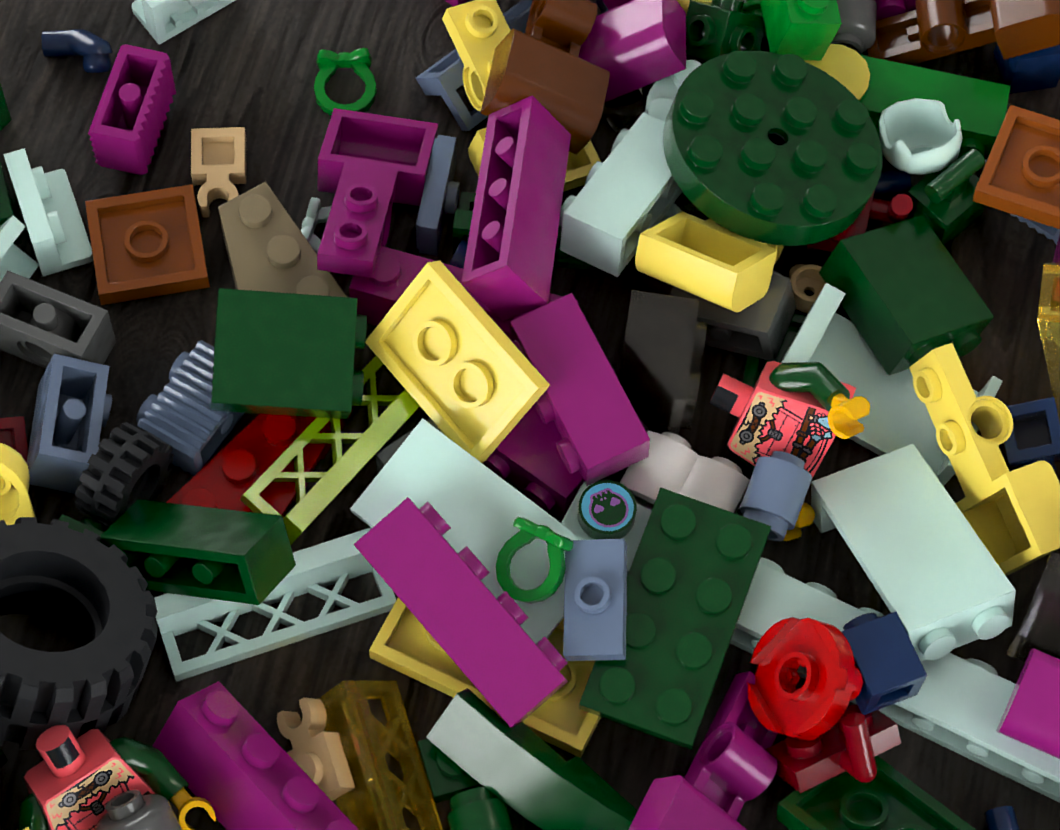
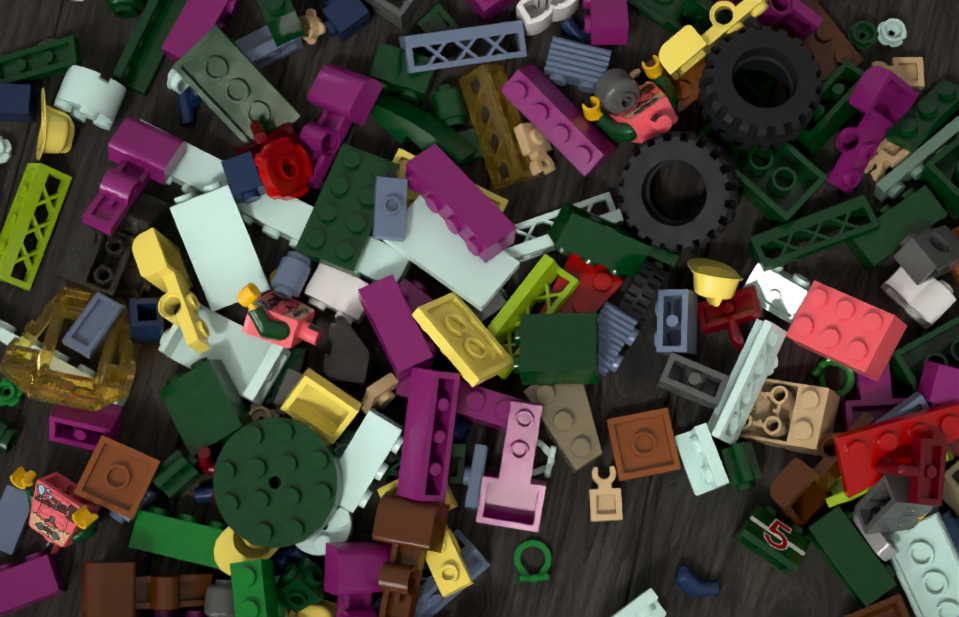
camera: 175 degrees left, 15 degrees up
magenta brick [88,44,176,175] -> none
green piece [495,516,574,604] -> none
tile [578,480,637,540] -> none
light aqua hair [879,98,962,175] -> none
none -> tan plate [361,372,399,415]

